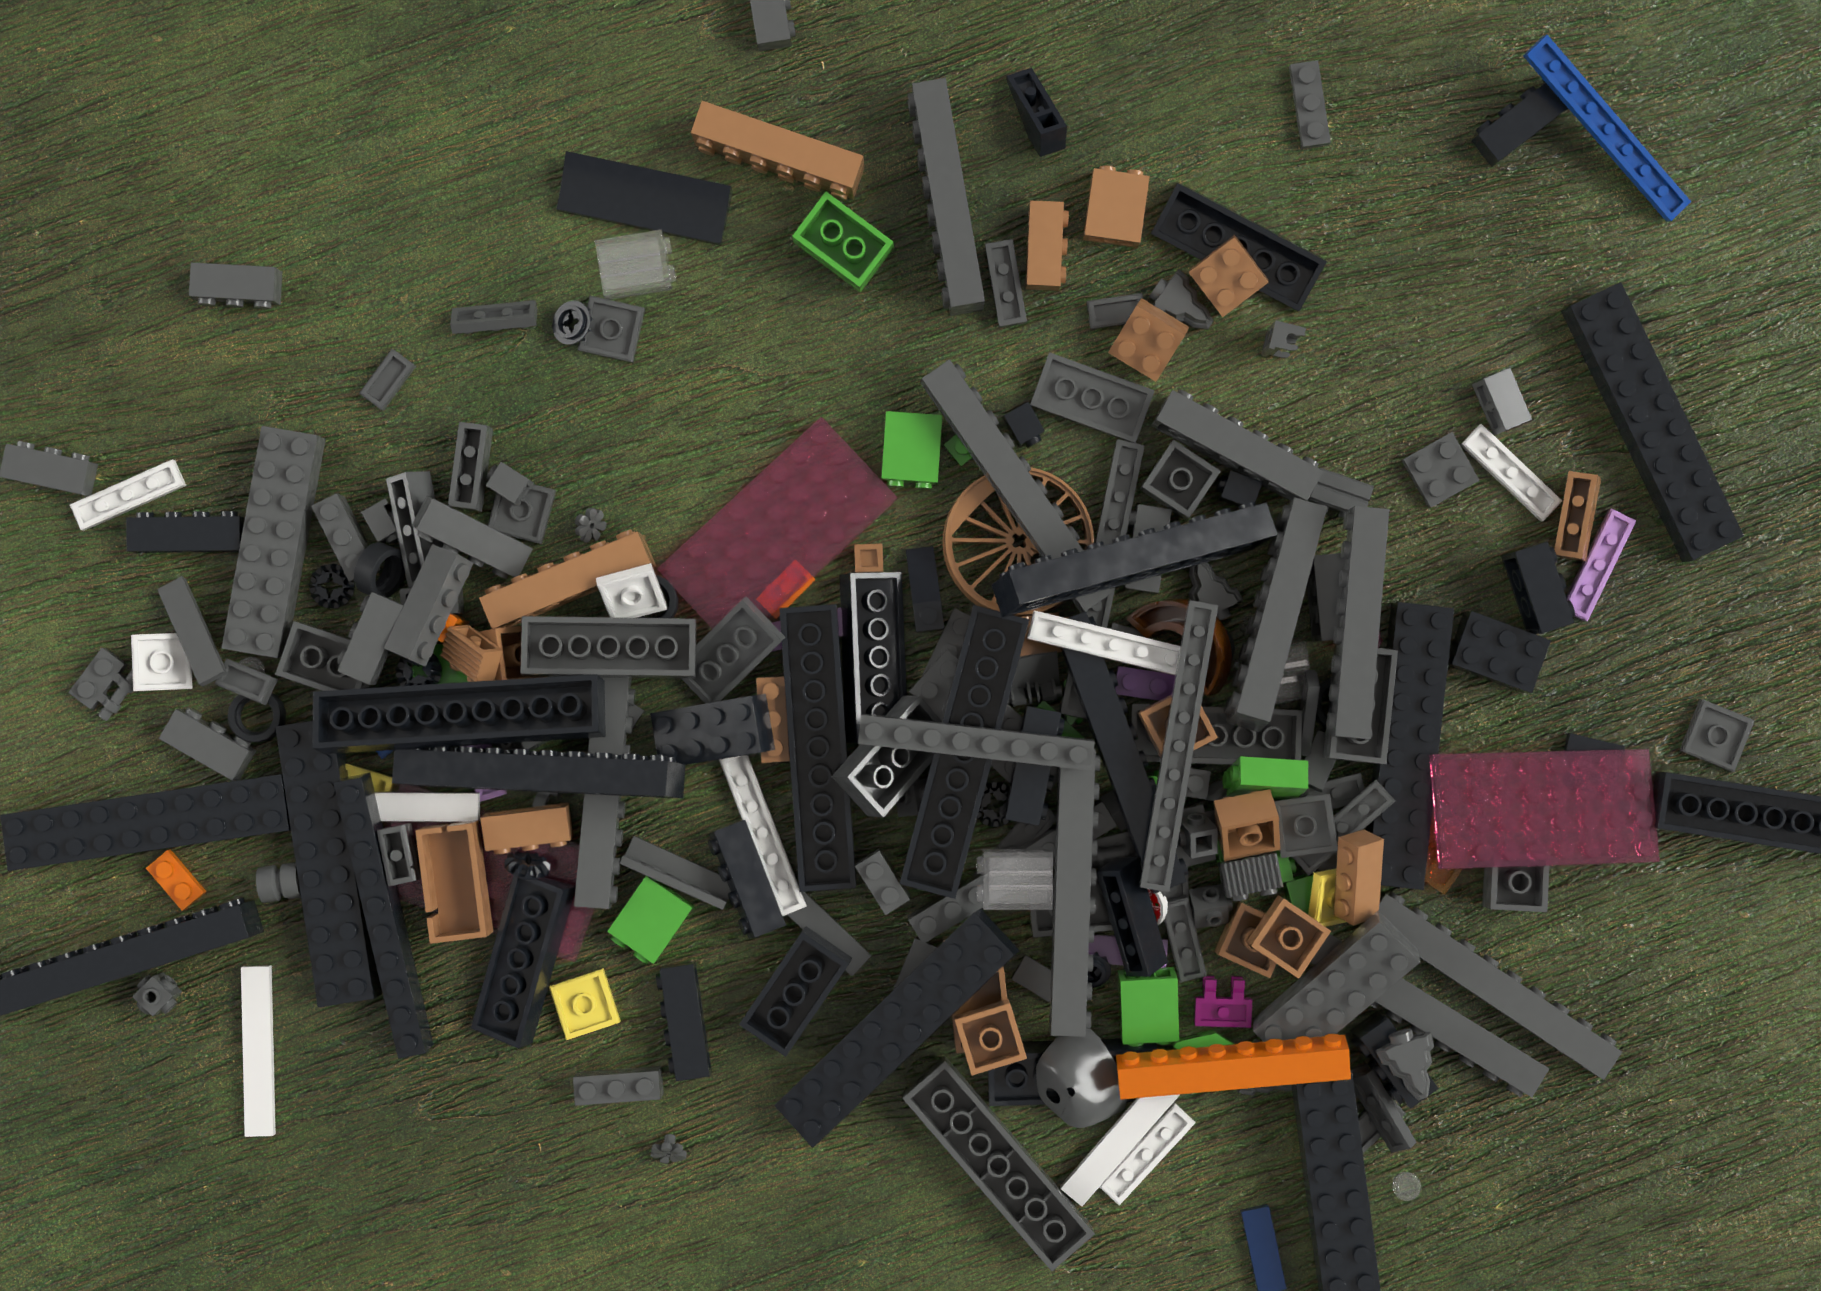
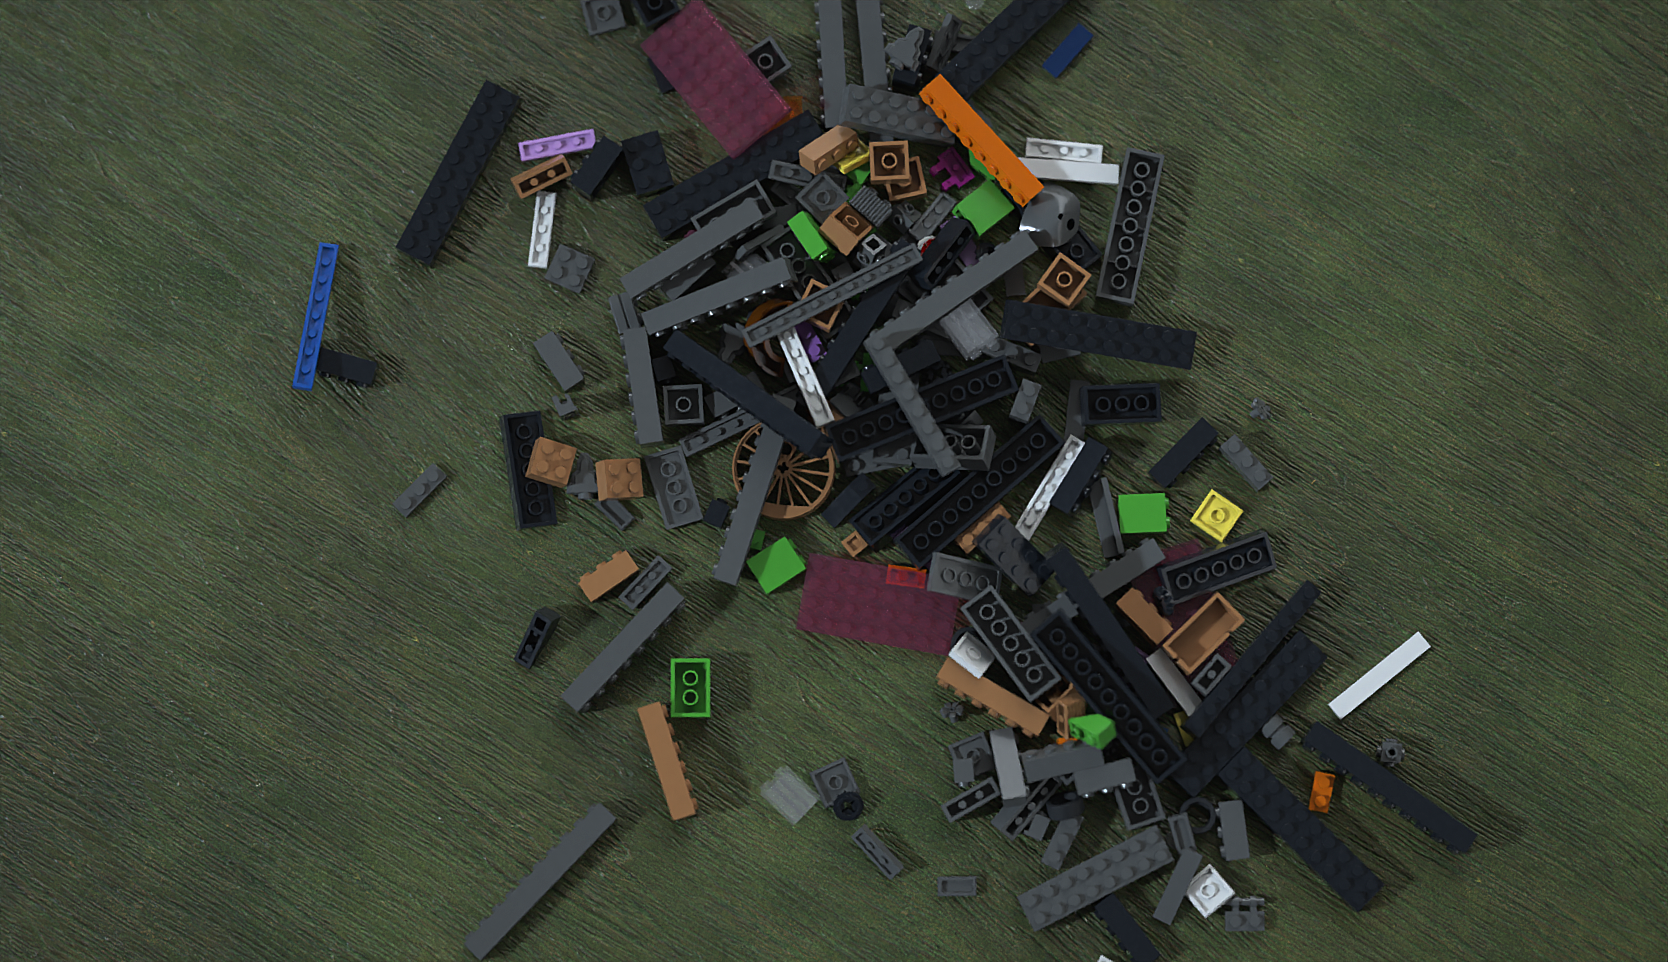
camera: 125 degrees left, 5 degrees down
black gear [308,564,355,609] -> none
black arch [557,151,733,246] -> none
medium nougat brick [1083,166,1150,248] -> none
hinge [1472,368,1532,435] -> none
none -> dark grey brick [533,331,585,393]
none -> bright green slope [1069,714,1116,749]

